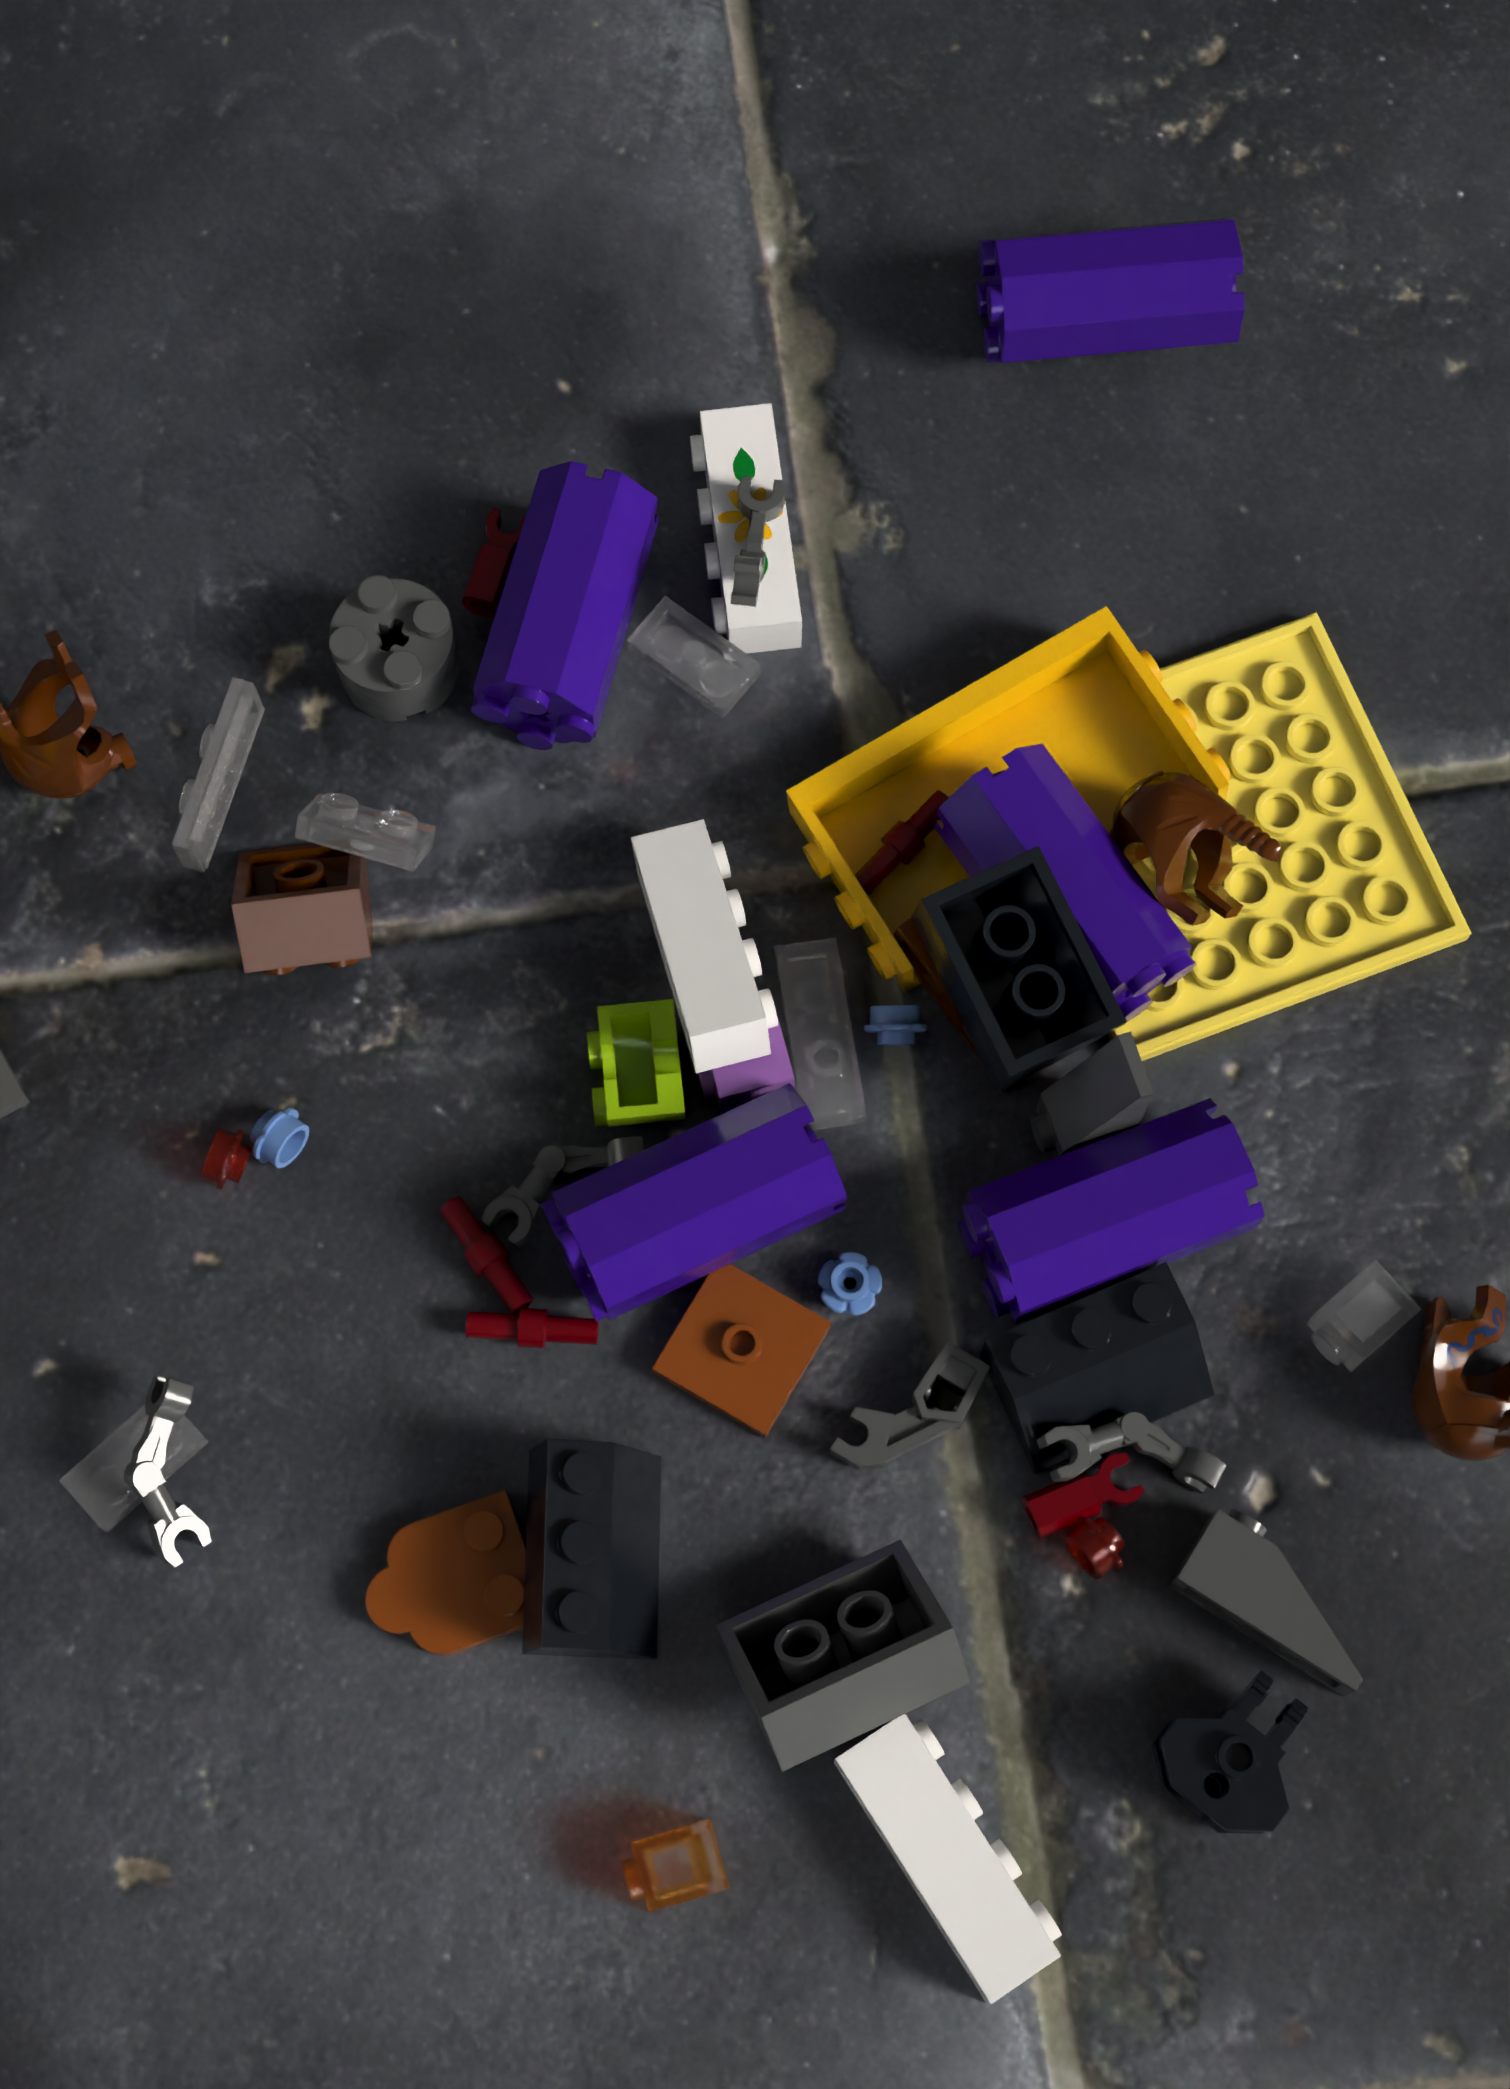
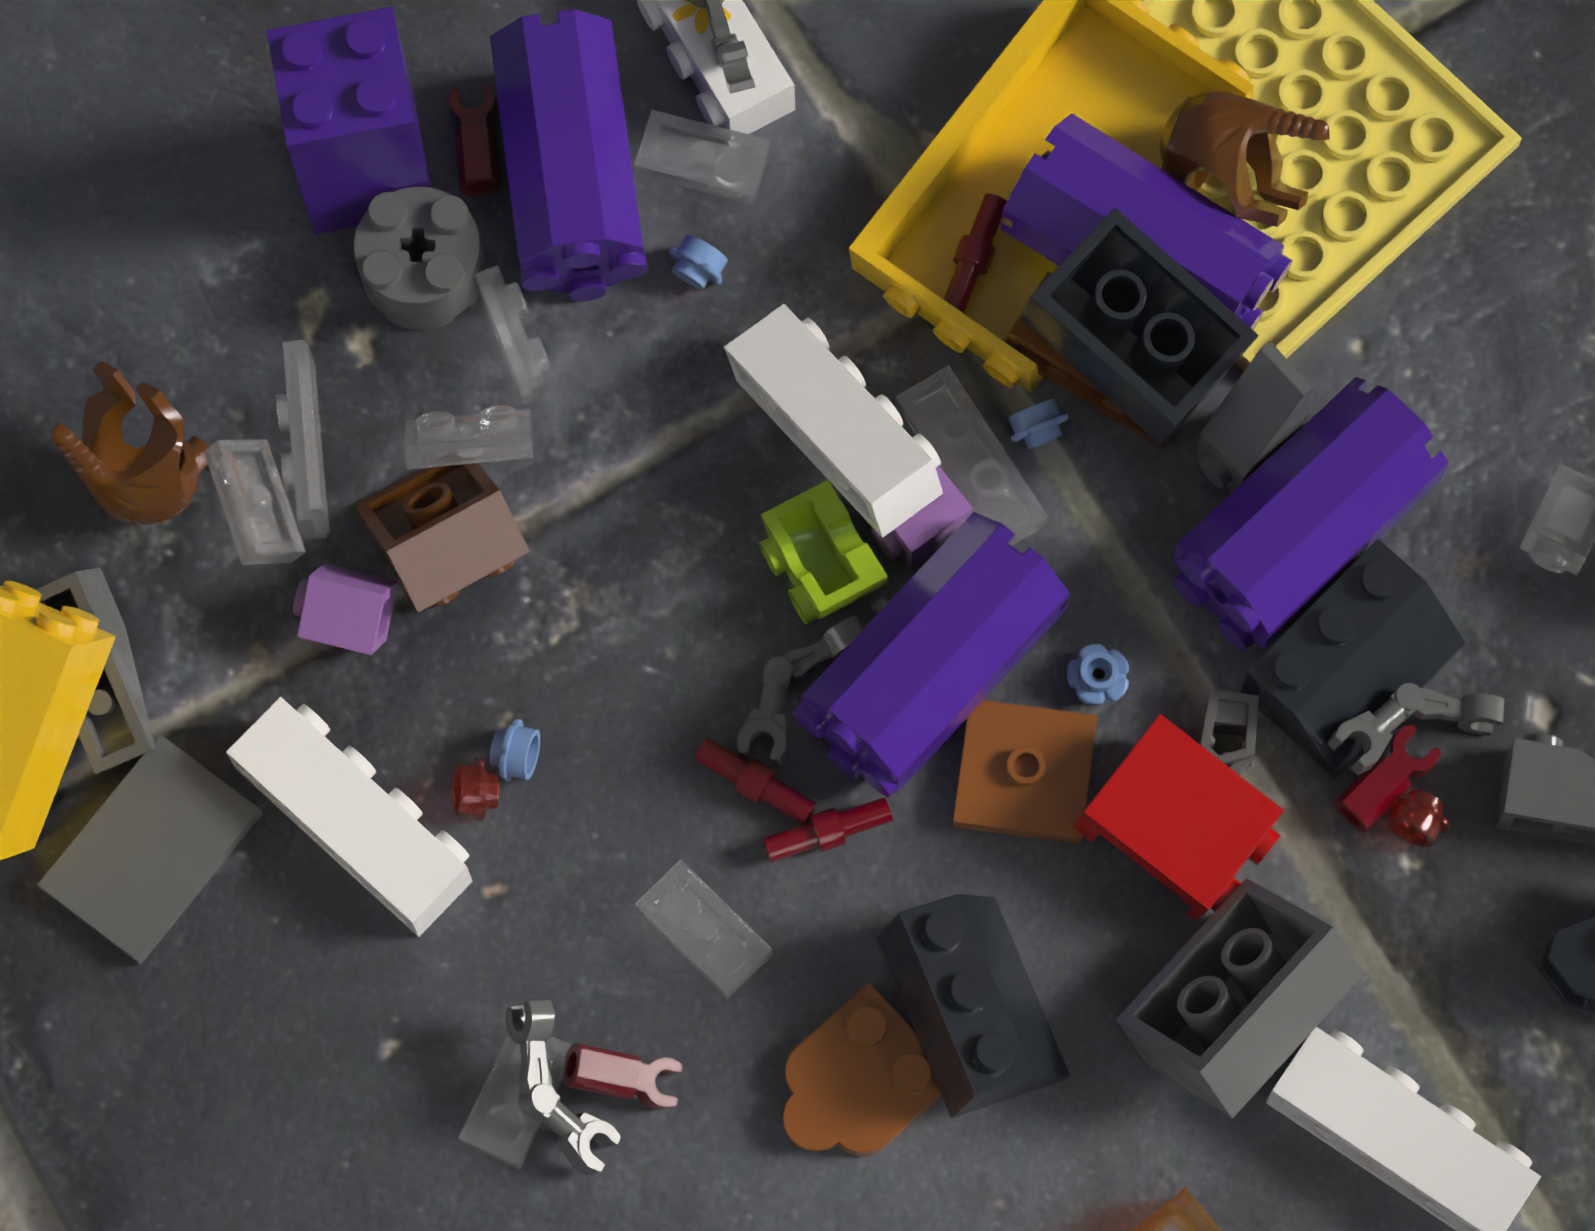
camera: 20 degrees left, 0 degrees up
none -> clear plate [204,440,306,565]
none -> white brick [226,697,473,937]
none -> dark purple brick [266,6,432,234]
none -> medium lavender brick [293,563,398,655]
none -> clear plate [474,265,551,405]
none -> bar [562,1043,682,1110]
none -> clear plate [634,859,773,999]
none -> medium blue plate [669,235,728,290]
none -> red panel [1072,714,1285,922]

